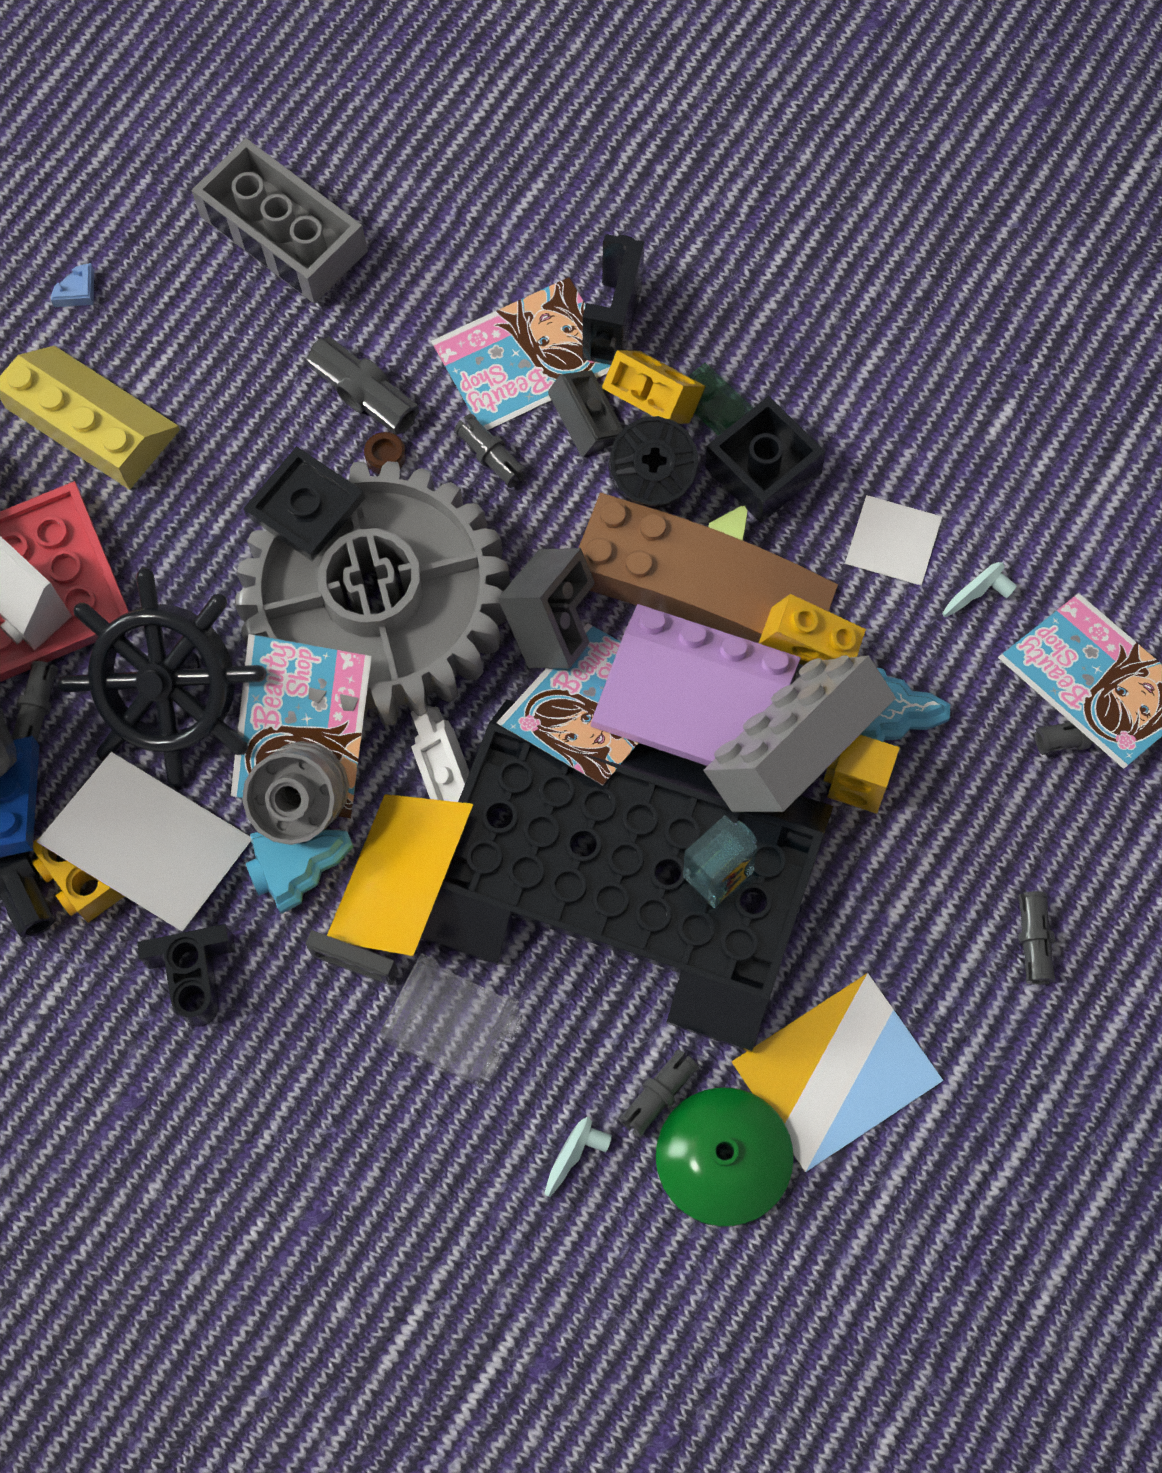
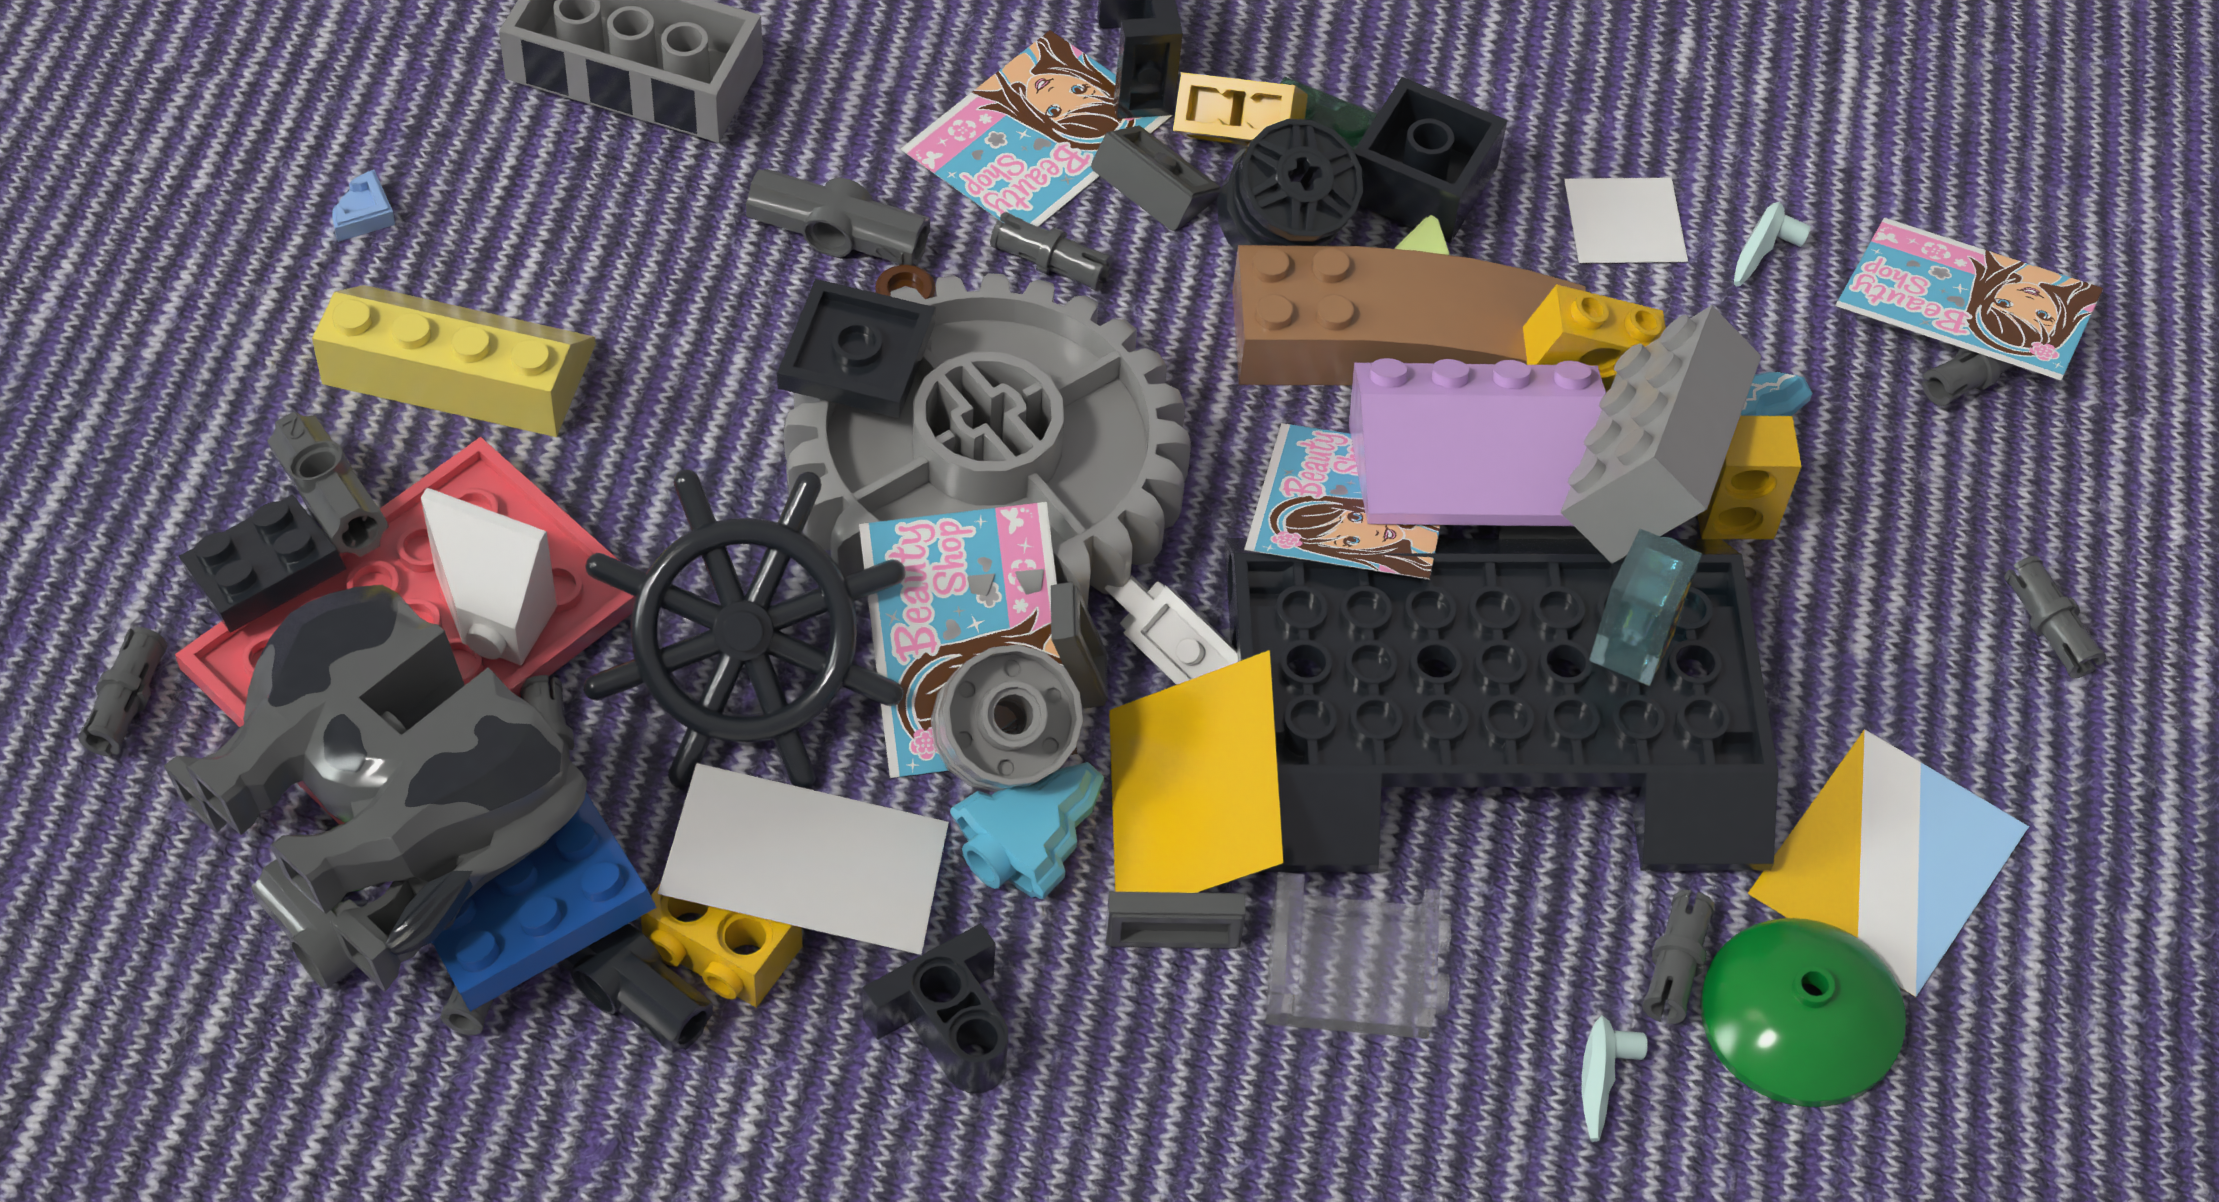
camera: 30 degrees left, 15 degrees down
dark grey brick [498,548,595,668] -> none
none -> dark grey tile [1051,582,1108,709]

